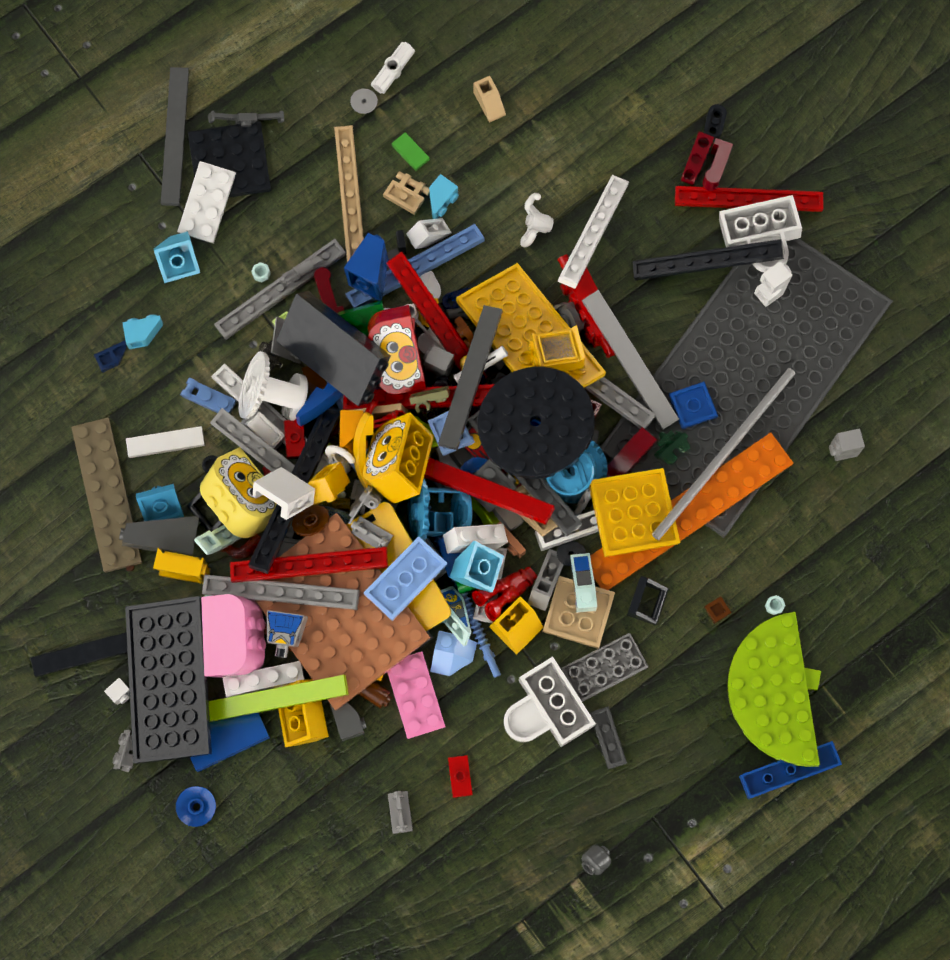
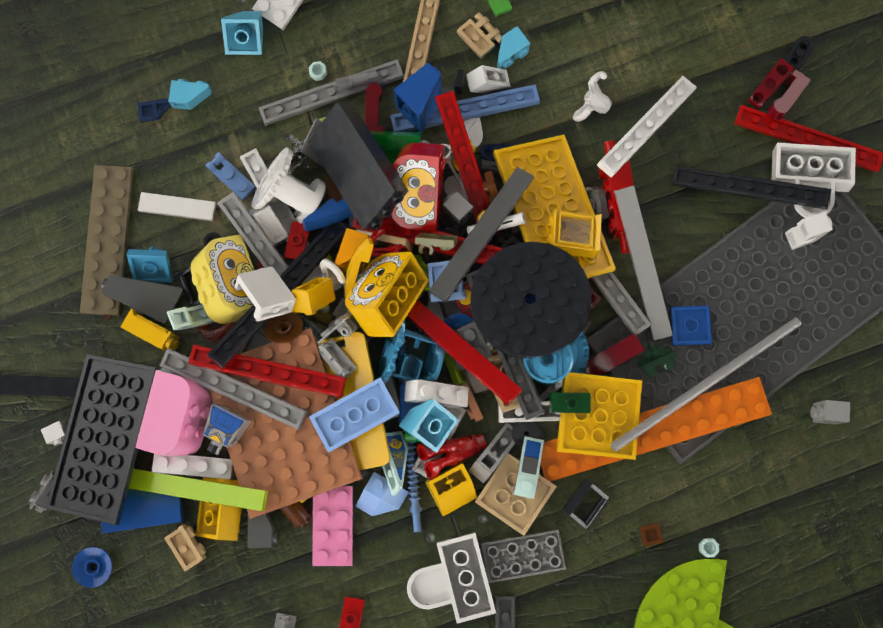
camera: 20 degrees right, 5 degrees up
none -> tan bracket [164,524,207,571]
none -> dark green plate [550,392,591,413]

